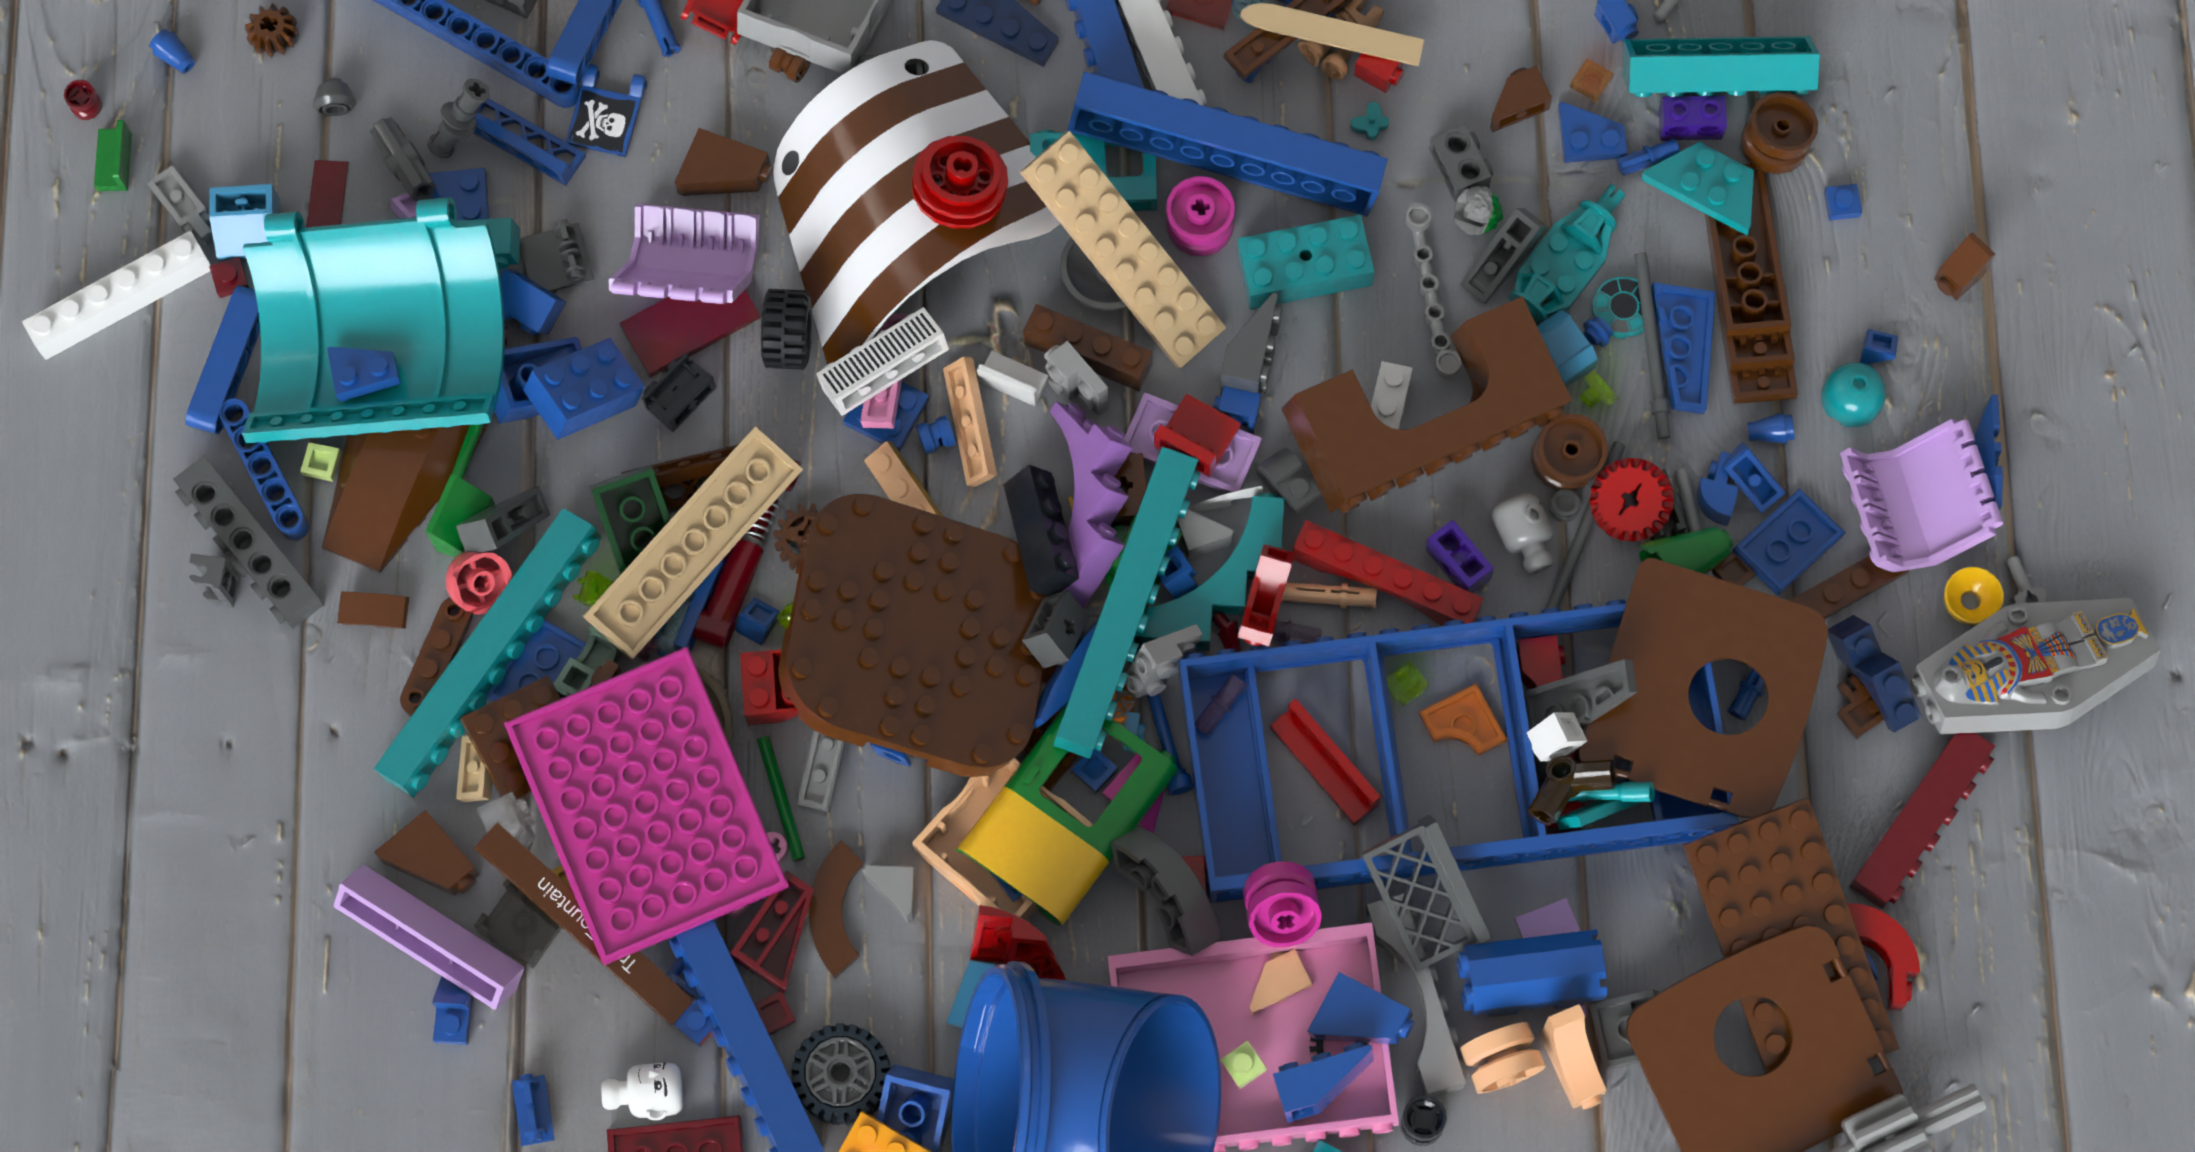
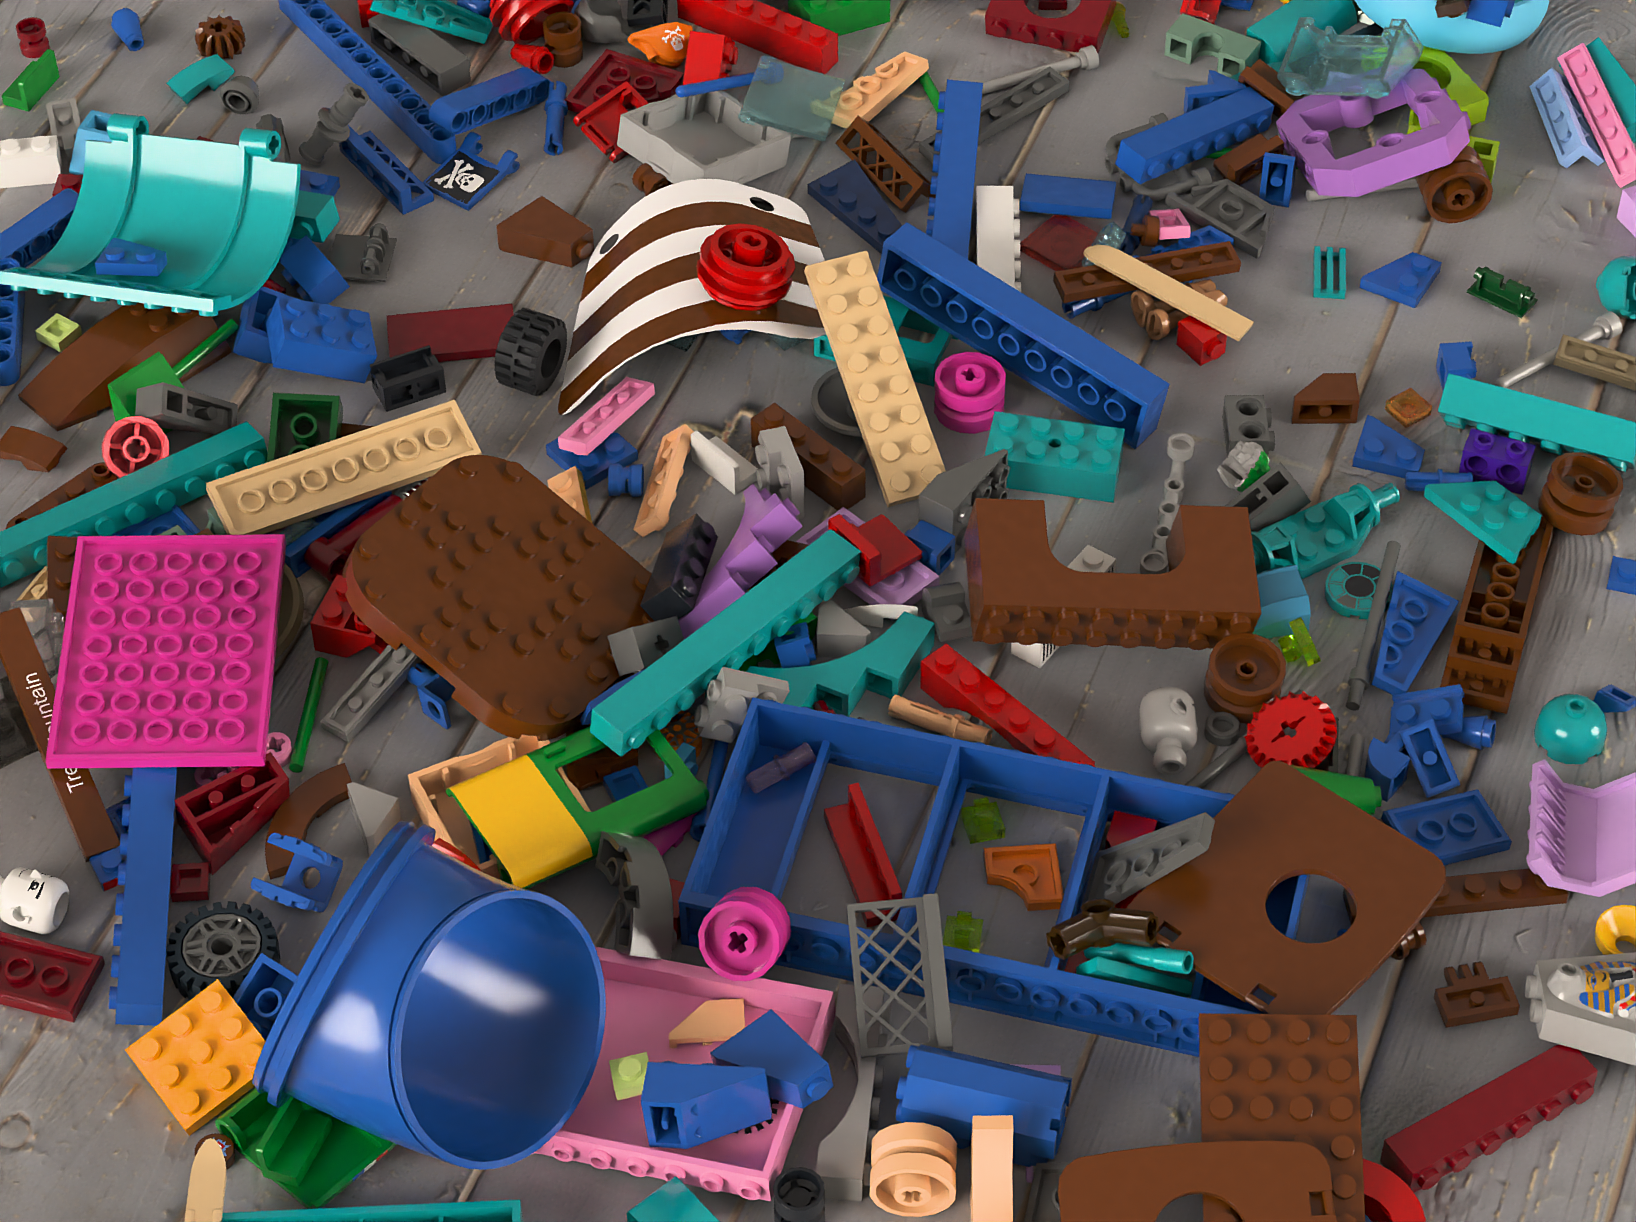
camera: 20 degrees right, 25 degrees down
lavender hinge [609,203,760,304] -> none
white brick [816,307,949,416] -> none
red arch [1237,544,1294,646] -> none
teal piece [1350,102,1389,141] -> none
dark purple brick [1425,520,1494,593] -> none
white brick [1527,712,1587,761] -> none
blue plate [1583,317,1613,346] -> none
dark blue arch [1828,615,1922,732] -> none
none -> teal slope [166,54,235,104]
none -> blue piece [250,833,343,913]
none -> clear neon green tile [943,911,984,953]
none -> blue plate [1389,684,1465,735]

